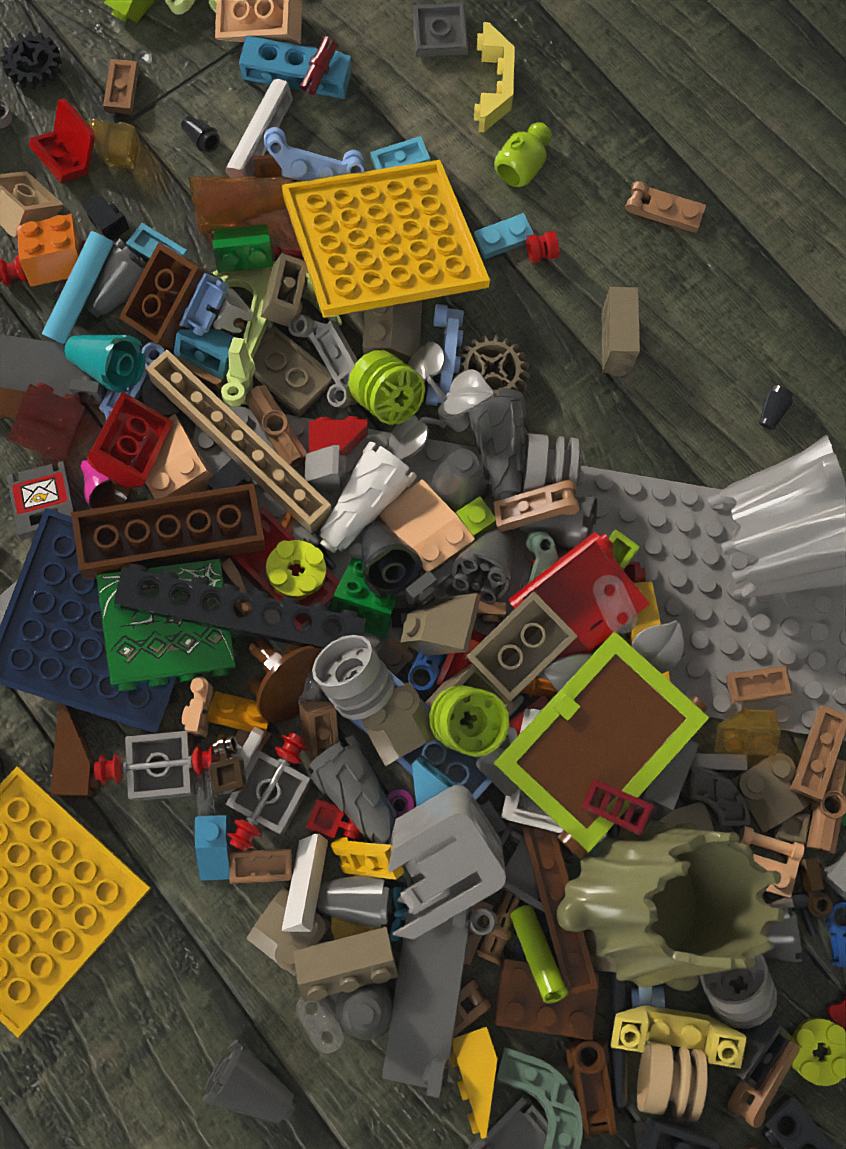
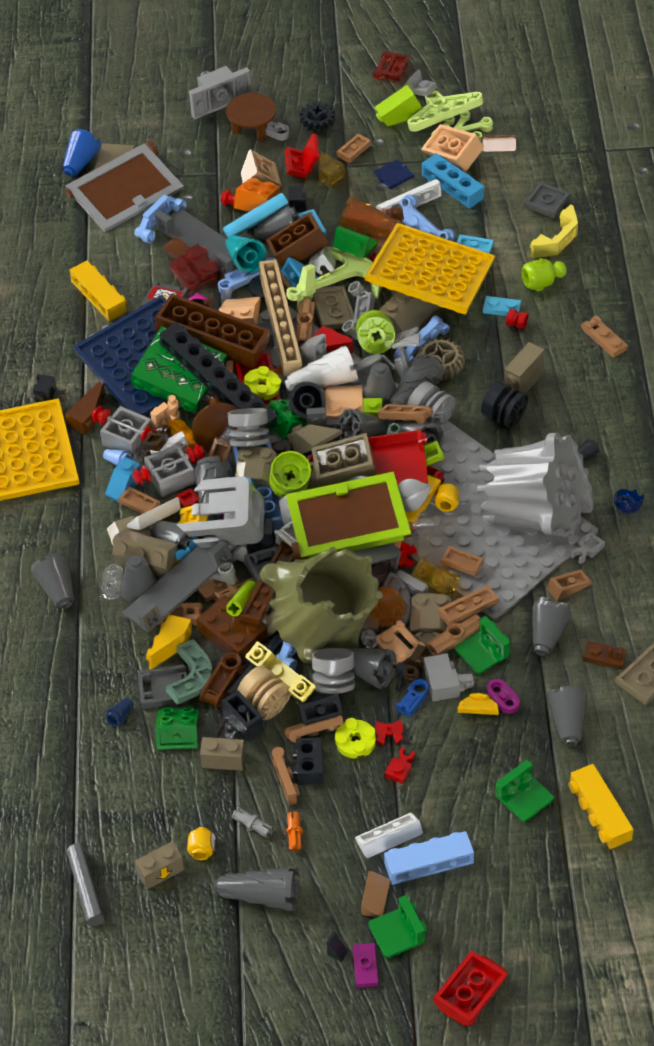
camera: 40 degrees right, 25 degrees down
red slope [87,391,173,488] -> none
medium blue hinge [179,273,228,337] -> none
black cone [181,116,220,153] -> none
dark tan brick [261,253,308,326] -> none
dark red pin [299,36,339,95] -> none
dark red slope [581,778,655,836] -> none
clear plate [593,575,638,634] -> none
none -> light blue cone [103,449,132,466]
none -> clear orange cone [369,587,406,627]
none -> clear blue piece [374,159,414,189]
none -> yellow head [434,484,460,512]
none -> black wheel [481,381,529,429]

